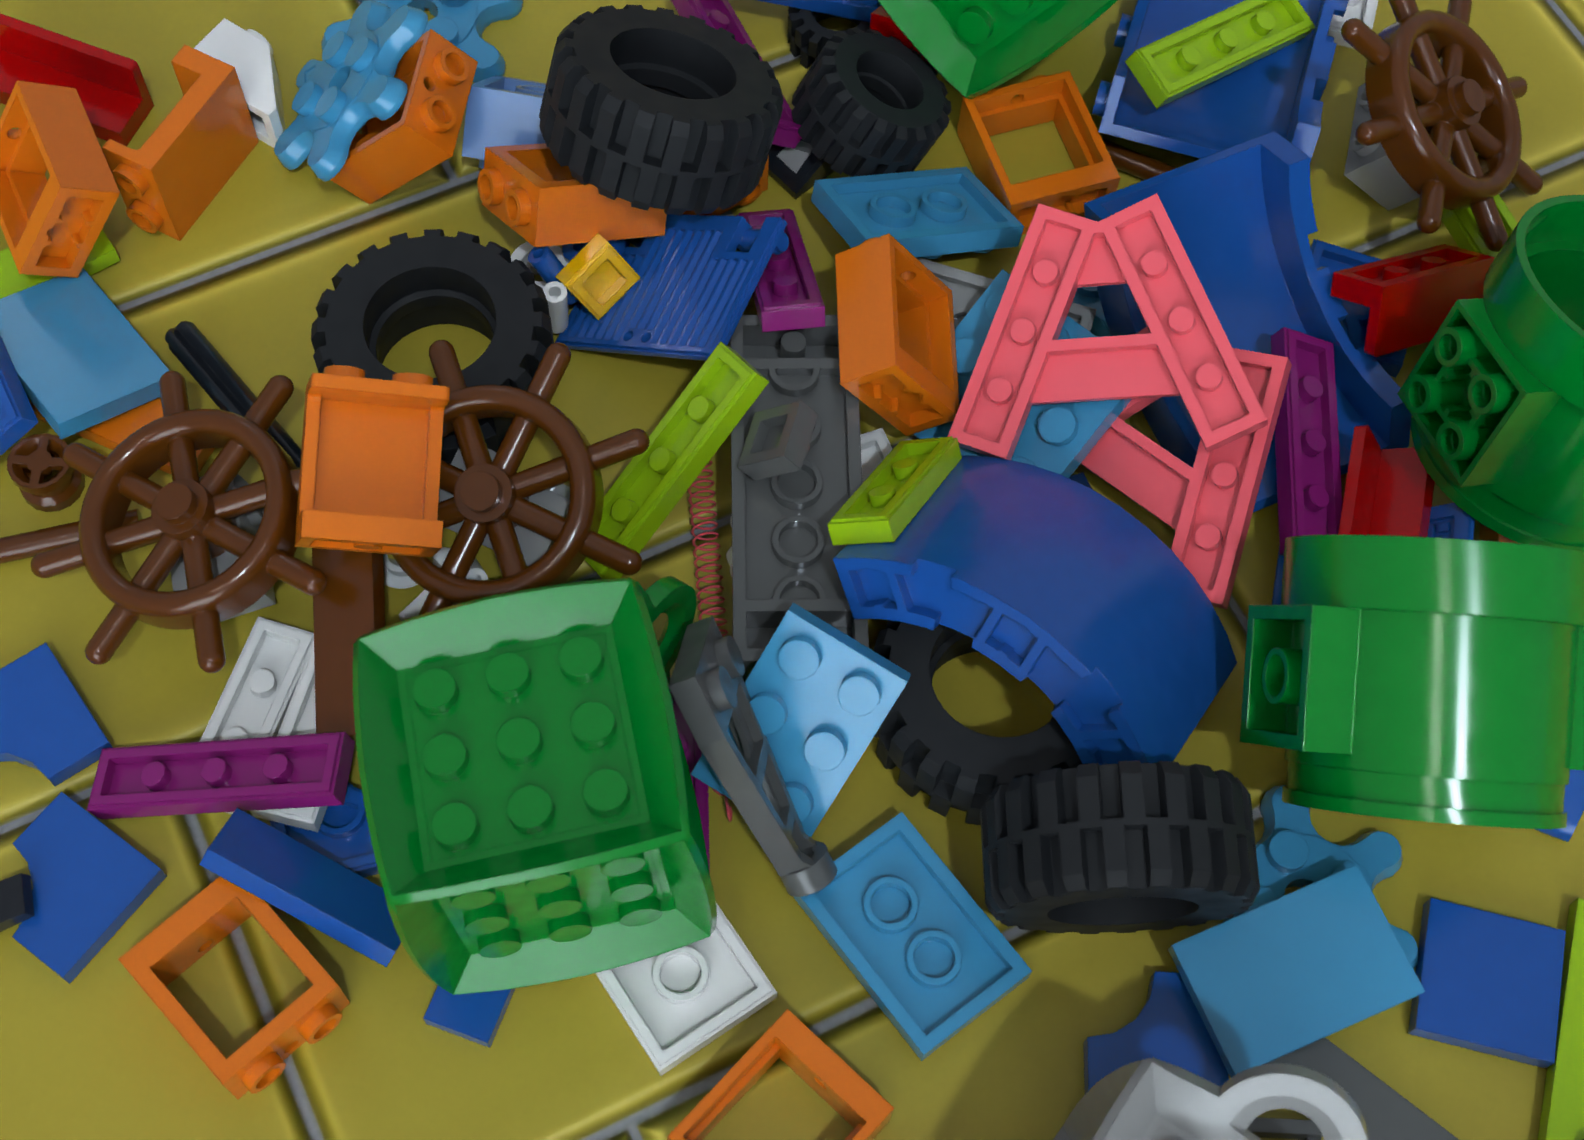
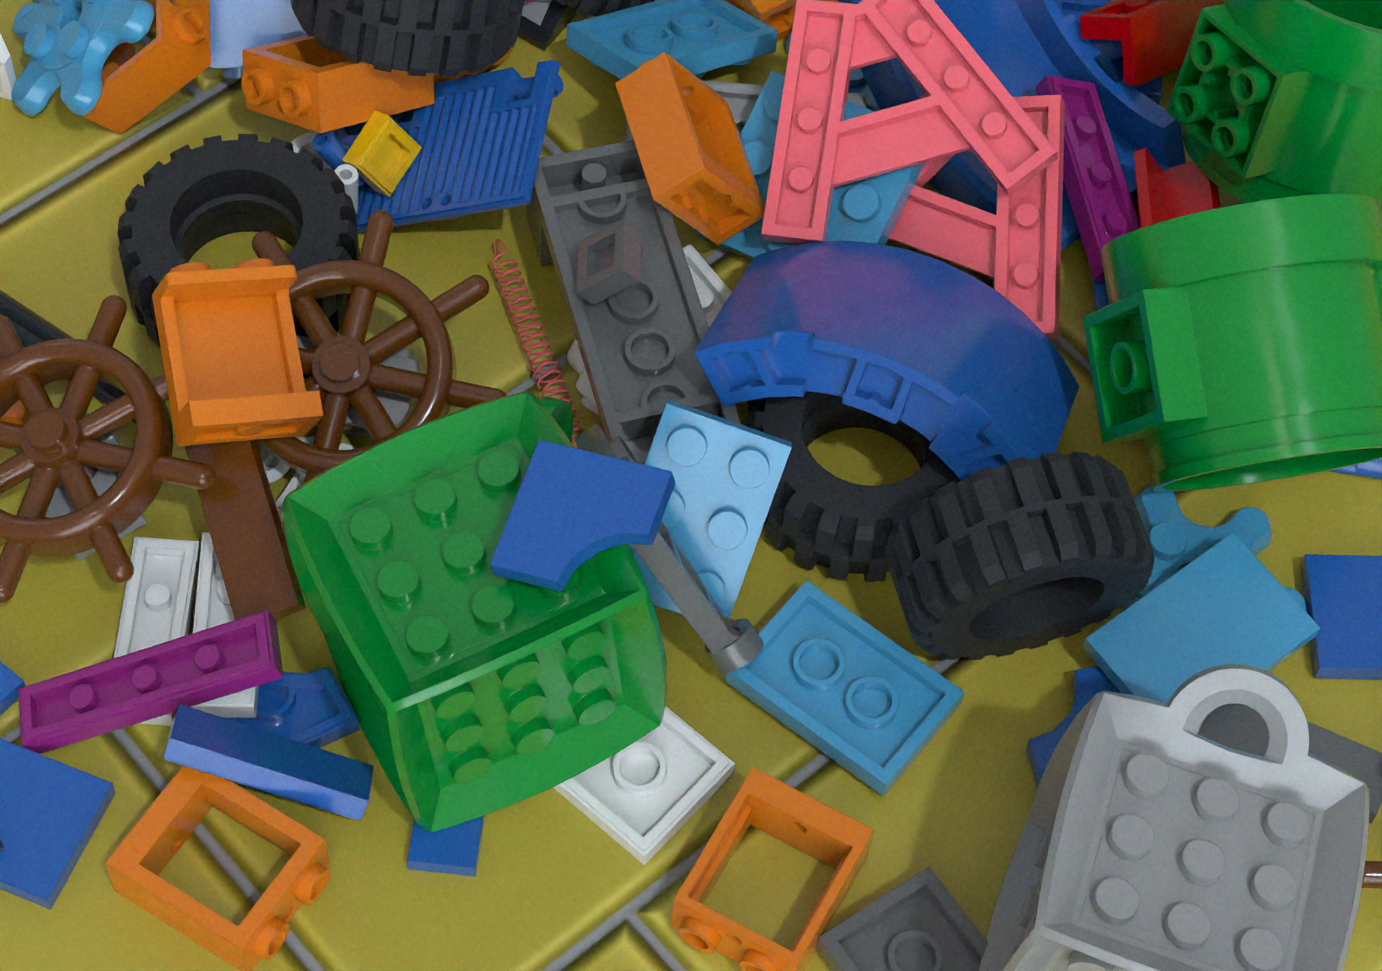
camera: 15 degrees left, 5 degrees down
lime tile [585,341,770,579] -> none
magenta tile [735,209,826,332] -> none
lime tile [827,436,962,546] -> none
none -> blue tile [490,440,676,592]

